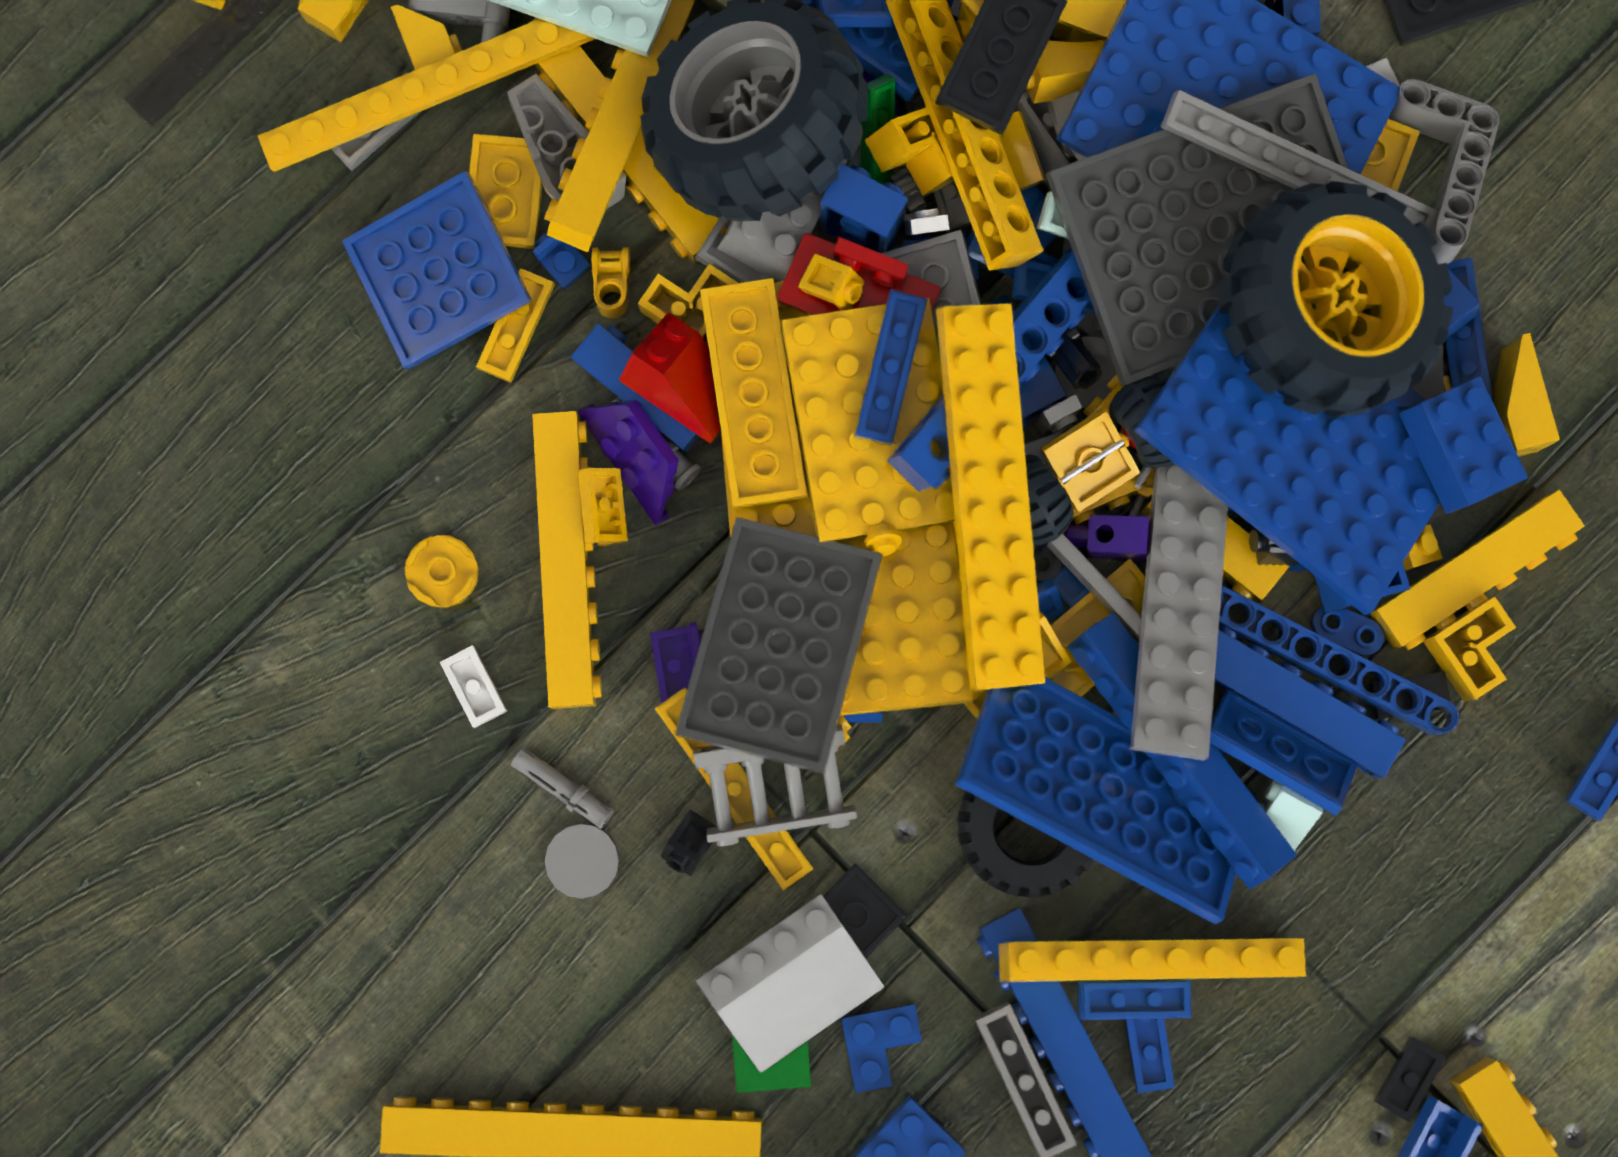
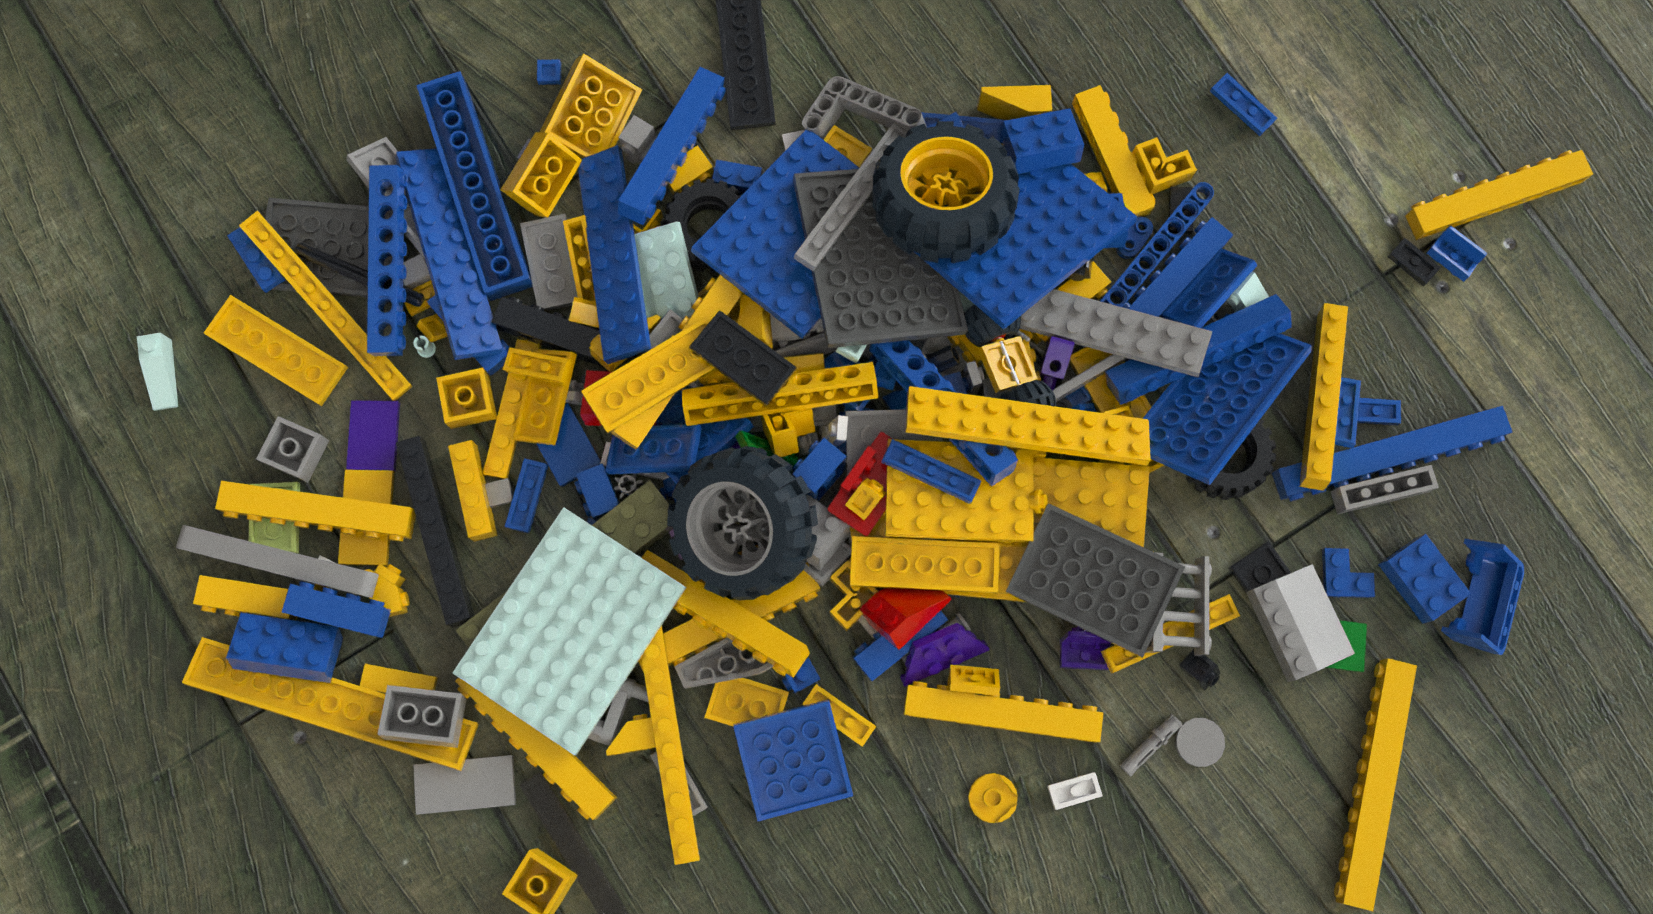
camera: 80 degrees left, 5 degrees down
yellow piece [592,247,631,319] -> none

